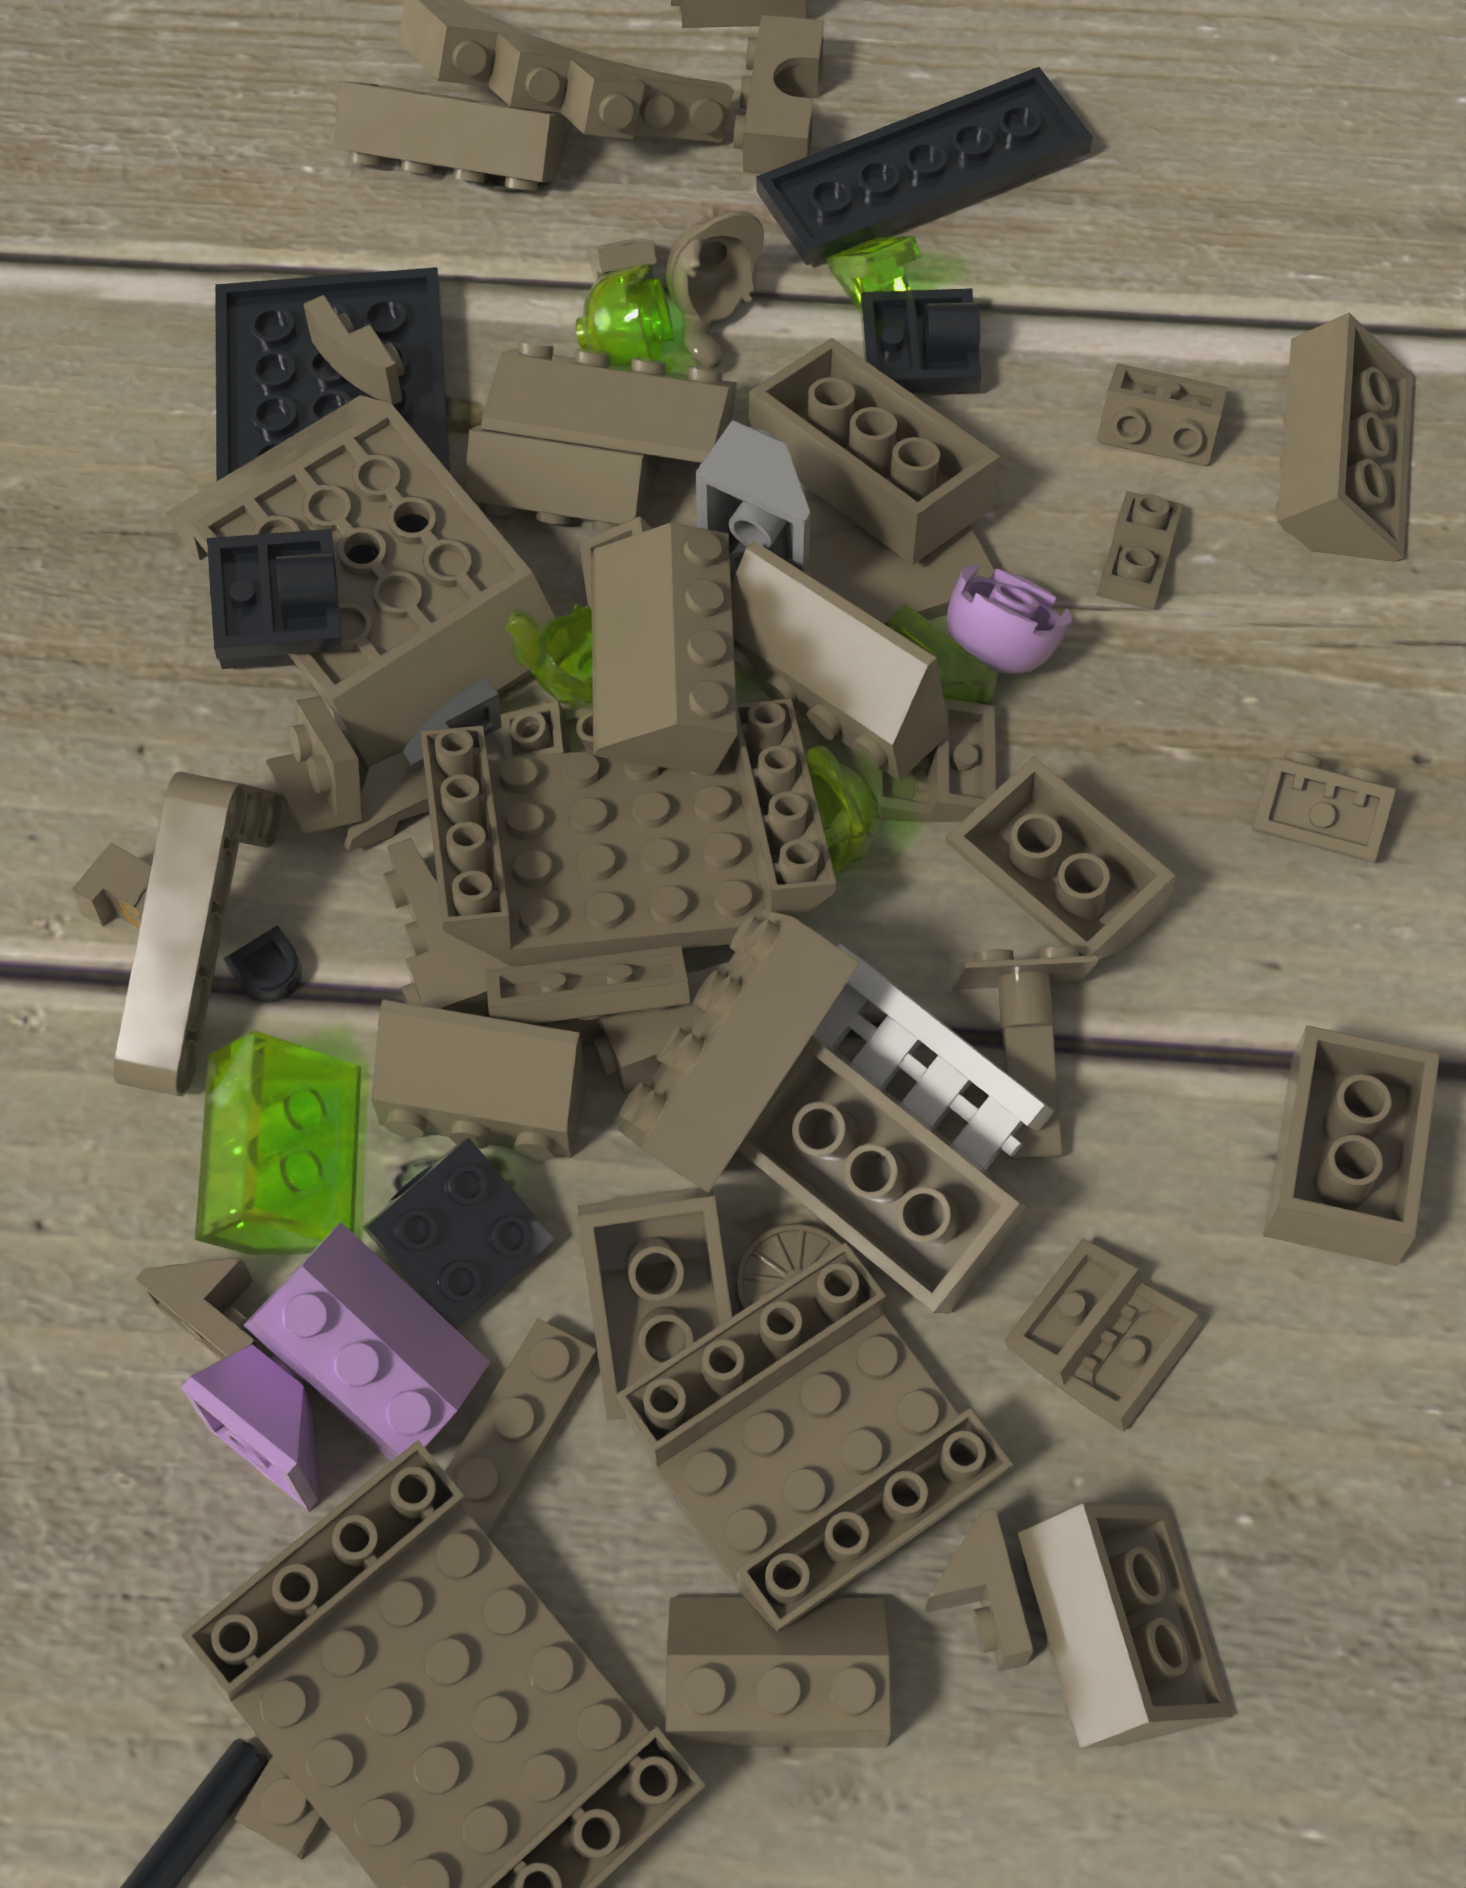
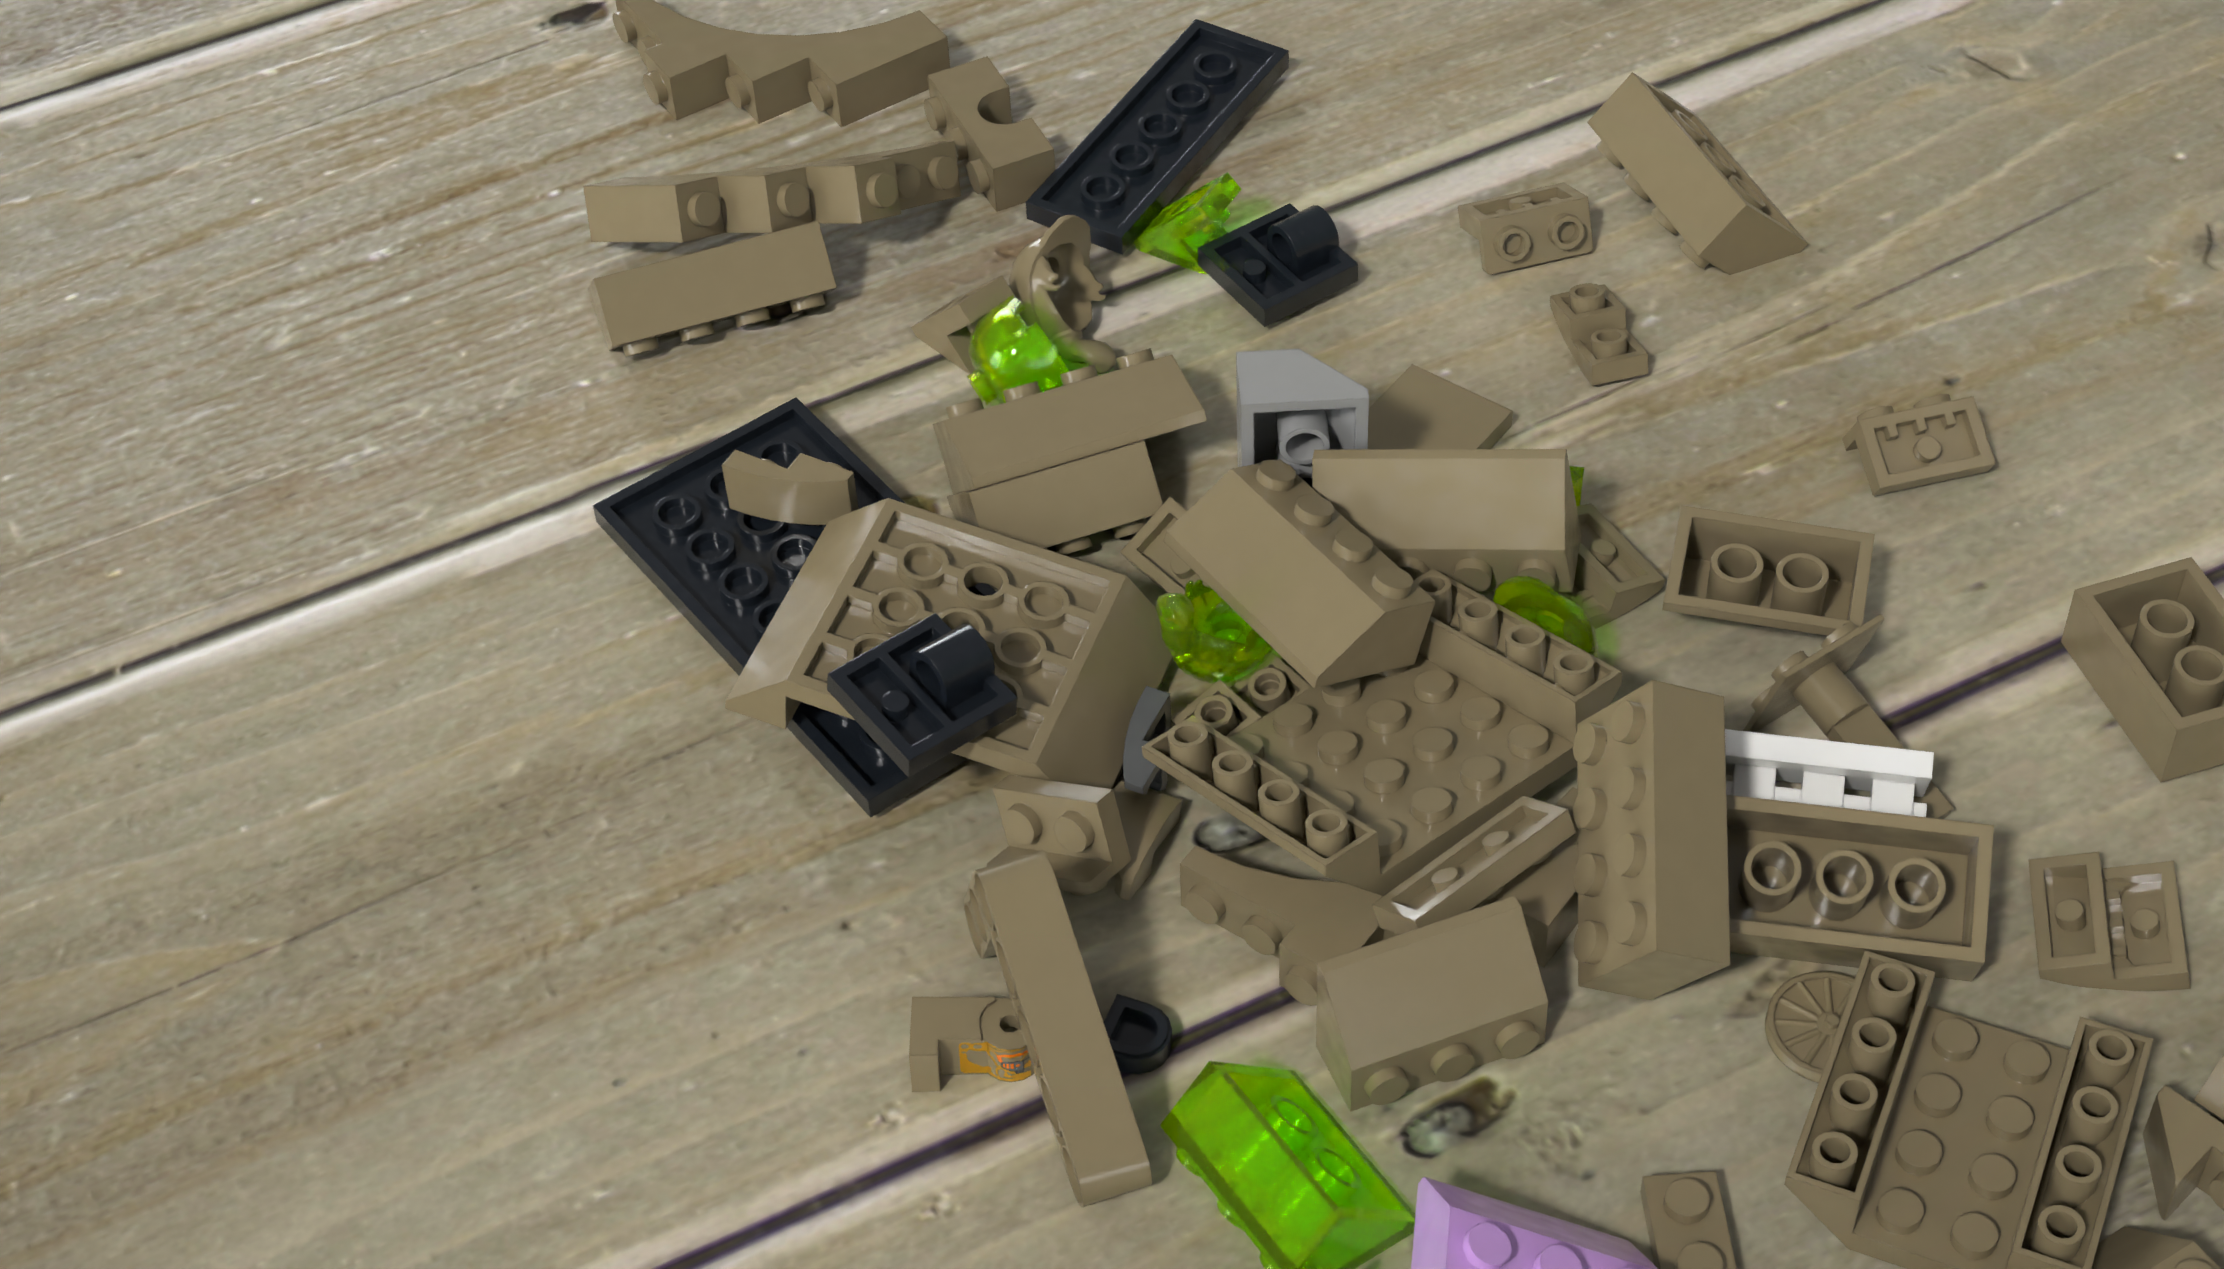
camera: 30 degrees left, 15 degrees down
black plate [362,1137,555,1329] -> none
dark tan slope [577,1187,732,1420] -> none
dark tan brick [748,338,1001,565] -> none
lavender cylinder [947,565,1072,678] -> none

